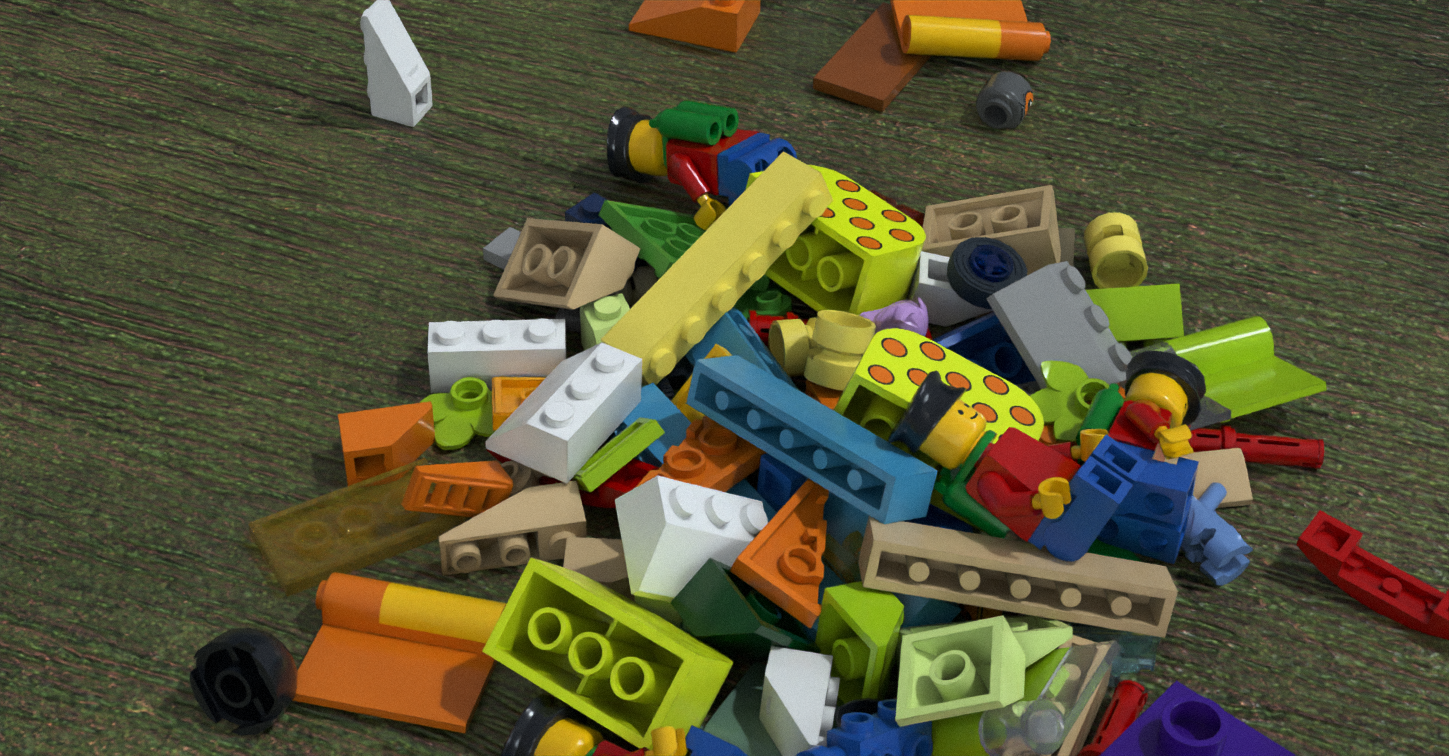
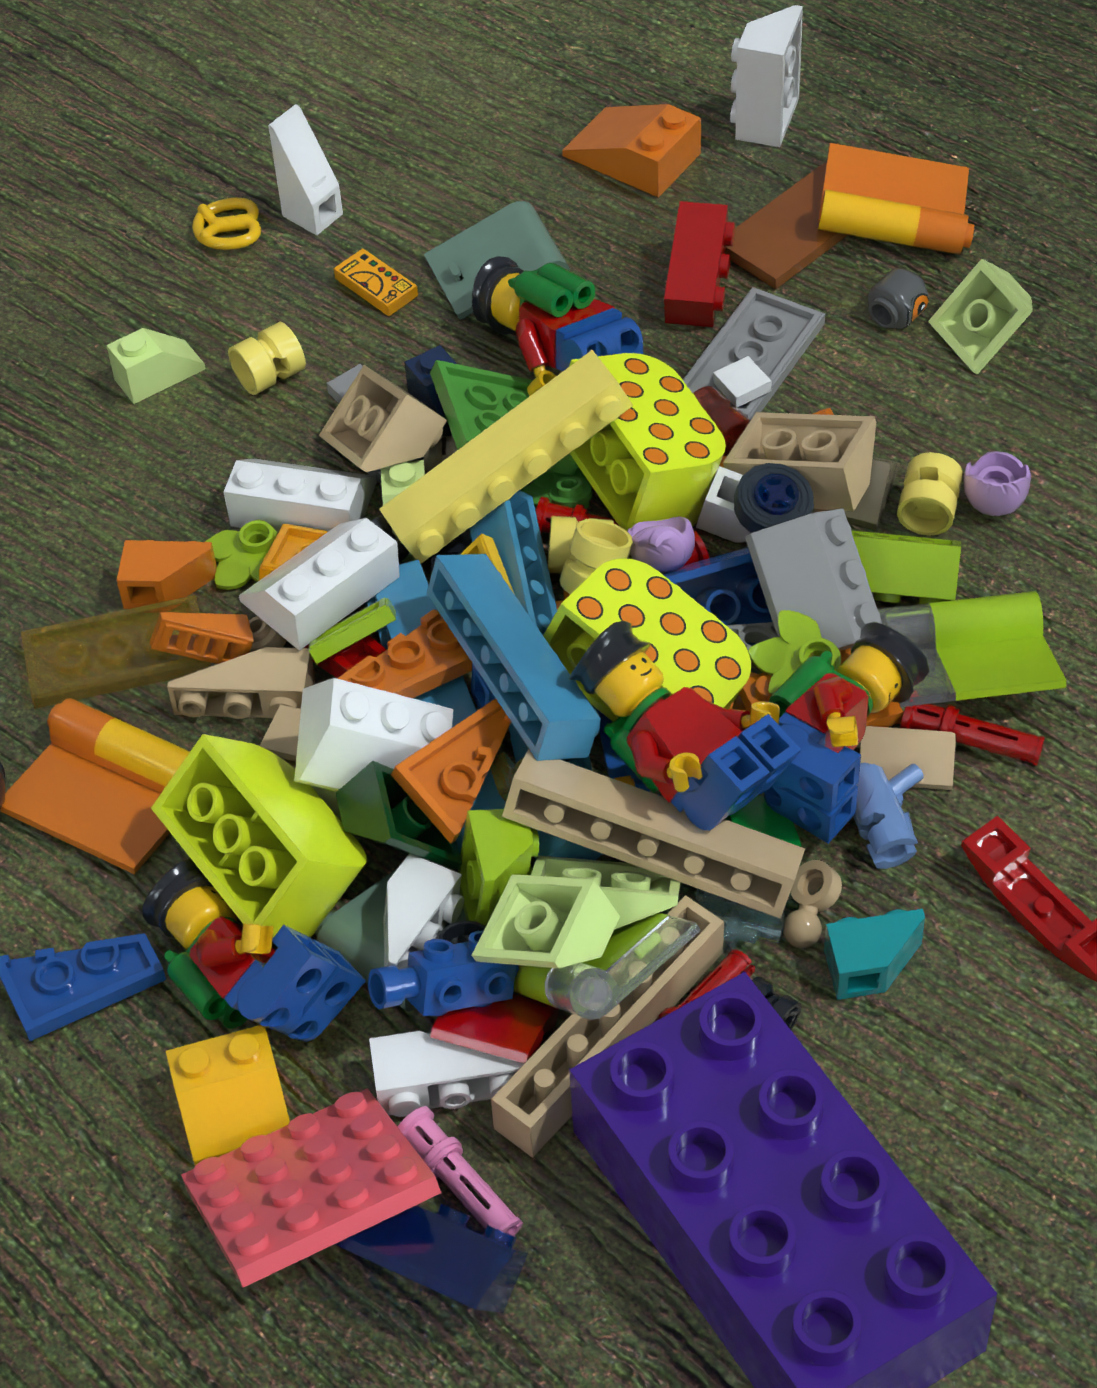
camera: 20 degrees right, 10 degrees up
none -> yellowish green slope [106,328,206,404]
none -> yellow piece [192,197,261,250]
none -> light yellow wheel [228,321,306,395]
none -> light orange tile [333,248,418,316]
none -> sand green door [424,201,570,320]
none -> red brick [664,201,735,327]
none -> light grey tile [683,287,825,428]
none -> white tile [713,356,772,408]
none -> tan plate [783,860,842,948]
none -> teal slope [824,909,925,1000]
none -> yellowish green slope [928,259,1033,374]
none -> lavender hair [963,451,1031,516]

